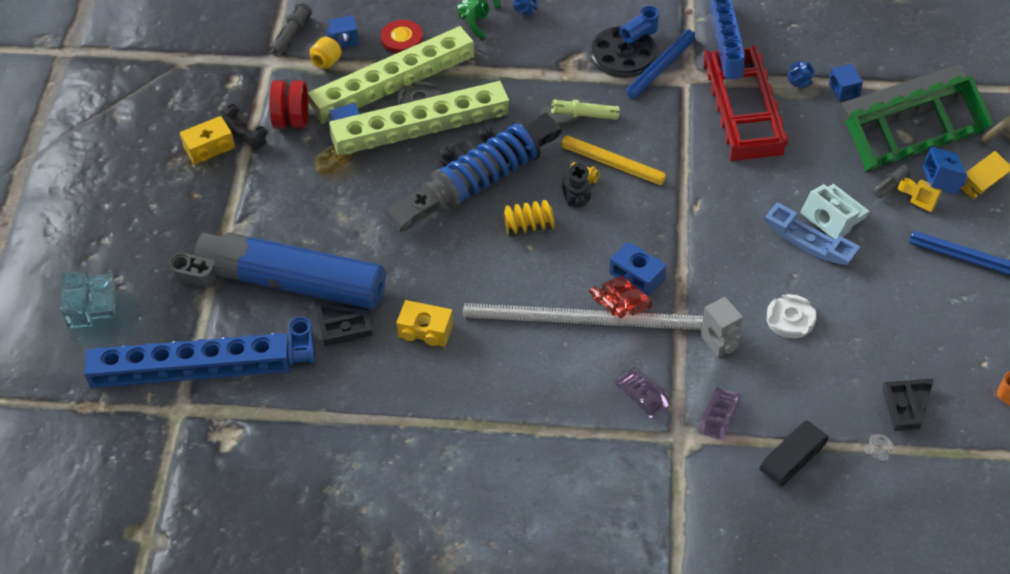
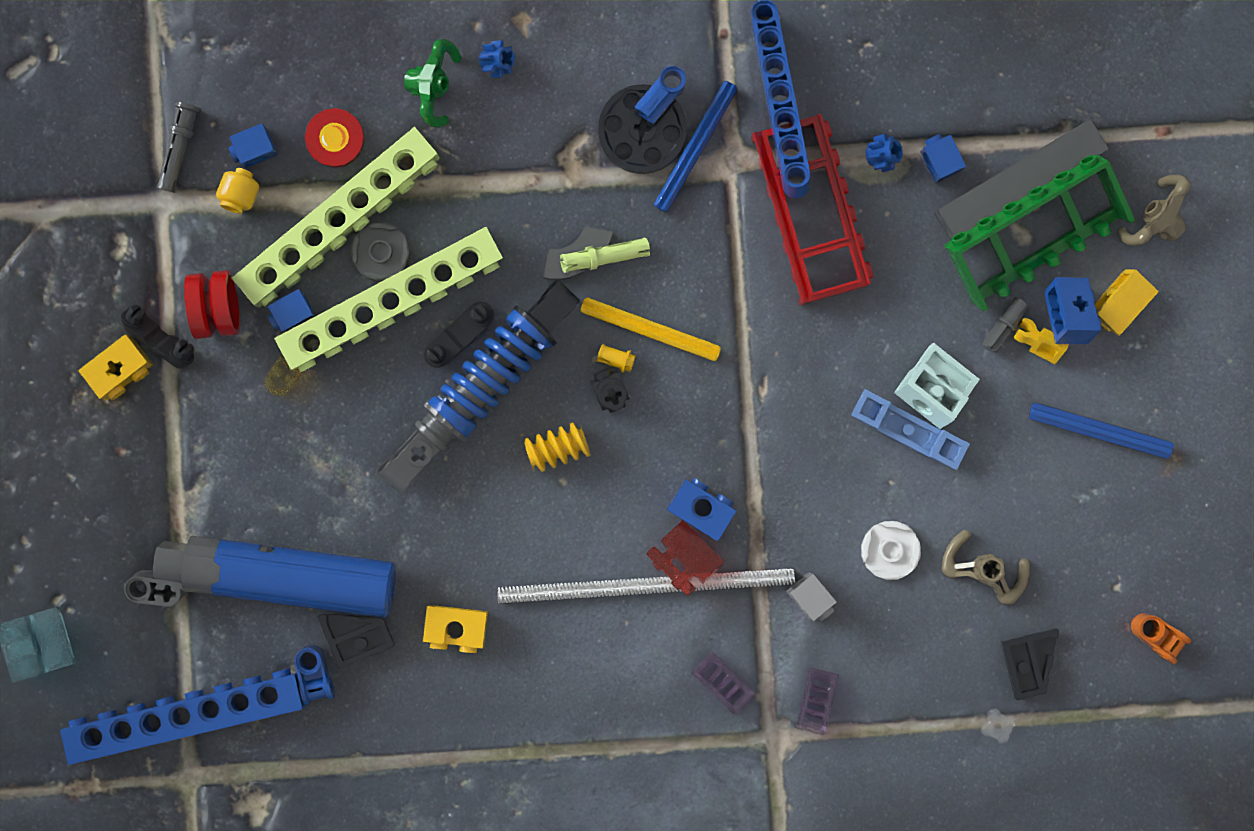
camera: 10 degrees left, 35 degrees up
black beam [759,420,829,487] -> none
none -> dark tan piece [941,530,1030,605]

